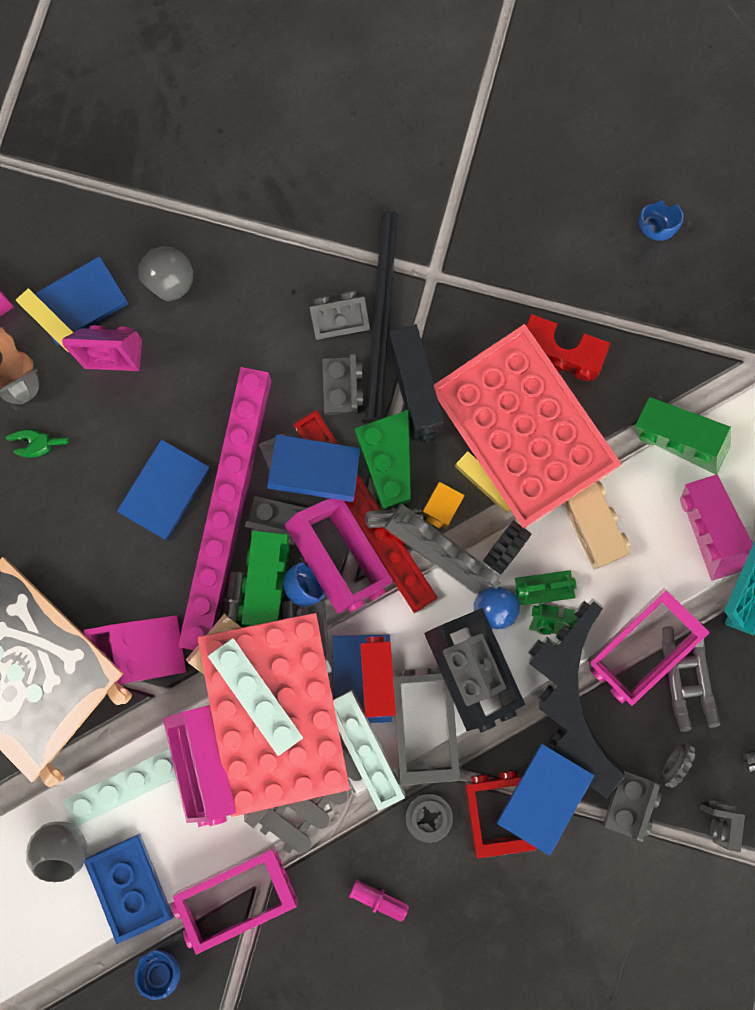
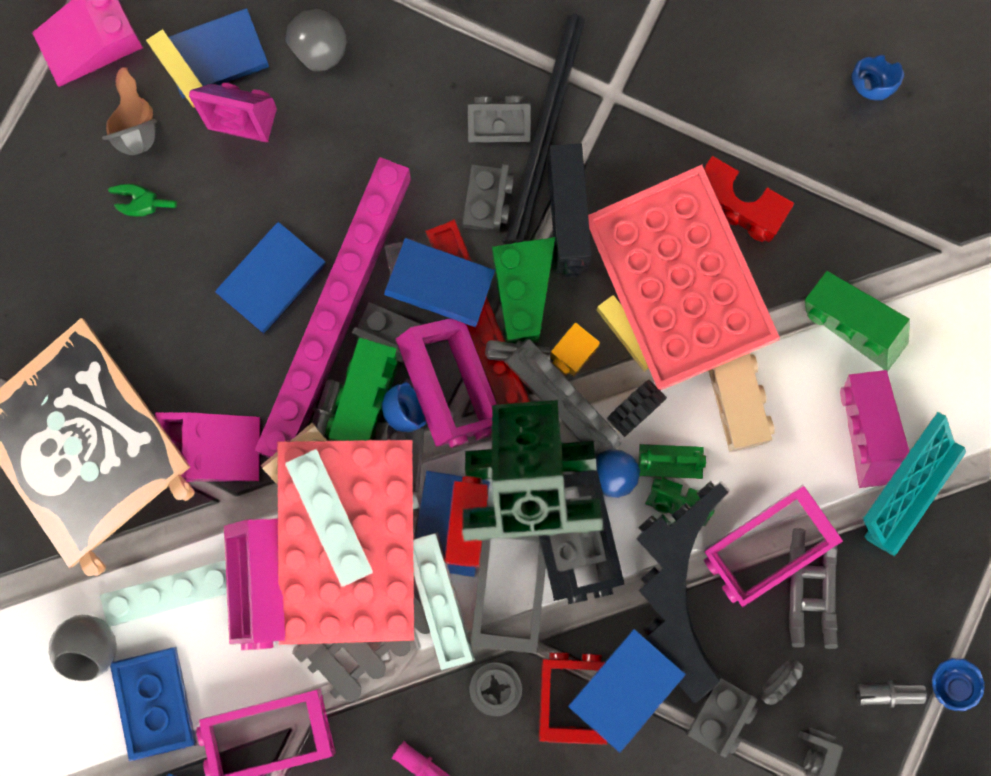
camera: 10 degrees right, 0 degrees up
none -> dark green piece [462,400,603,541]

